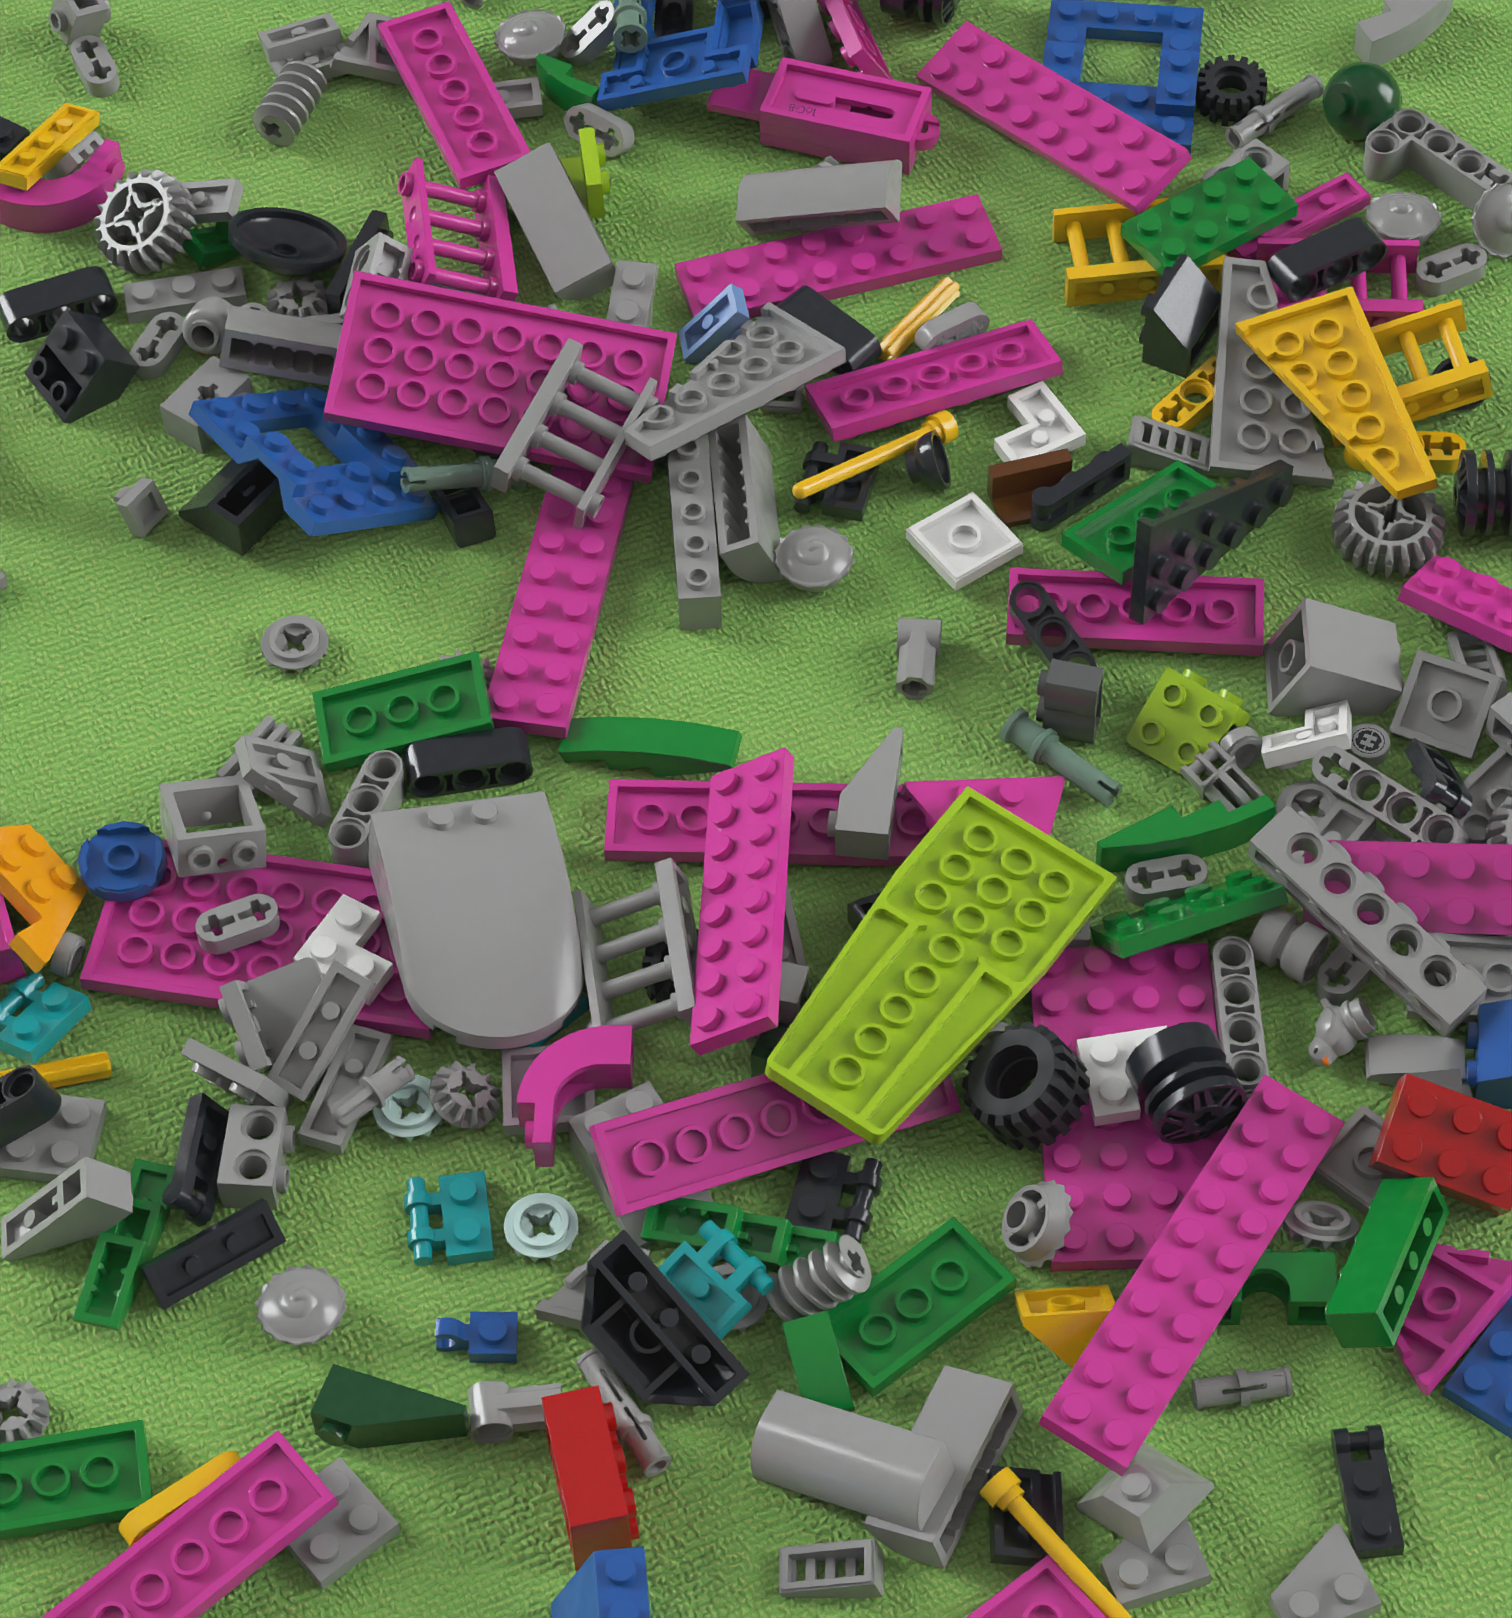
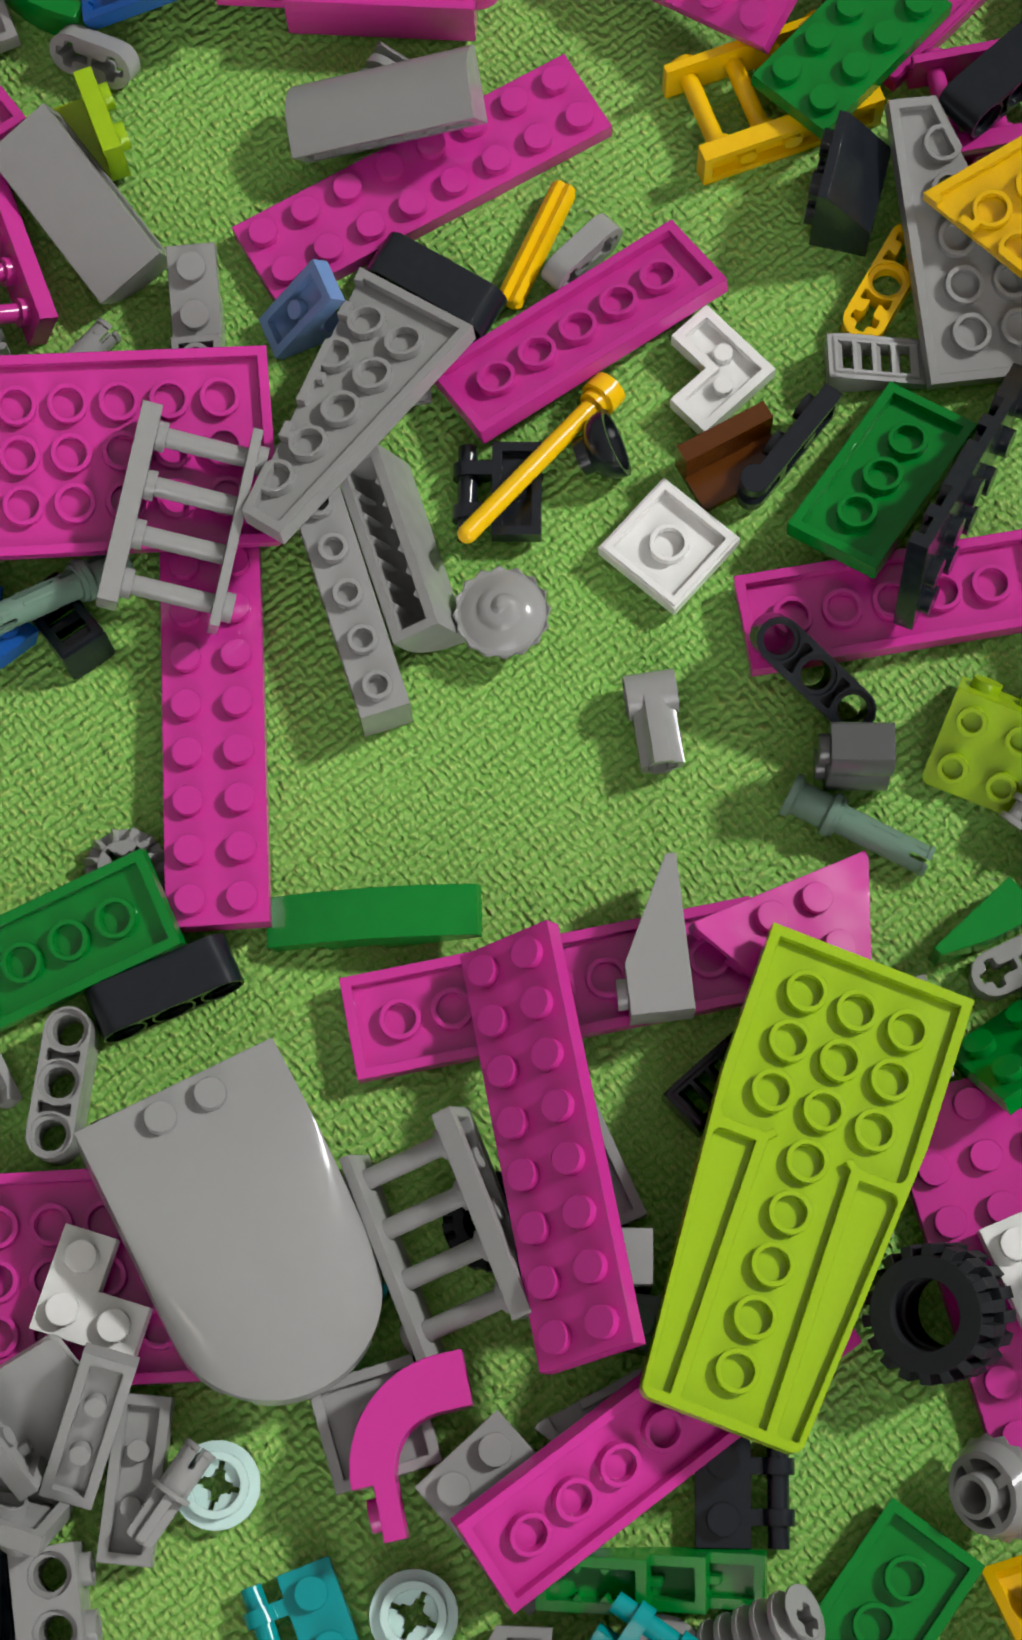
camera: 10 degrees left, 20 degrees up
light grey gear [429,1061,501,1129] -> none

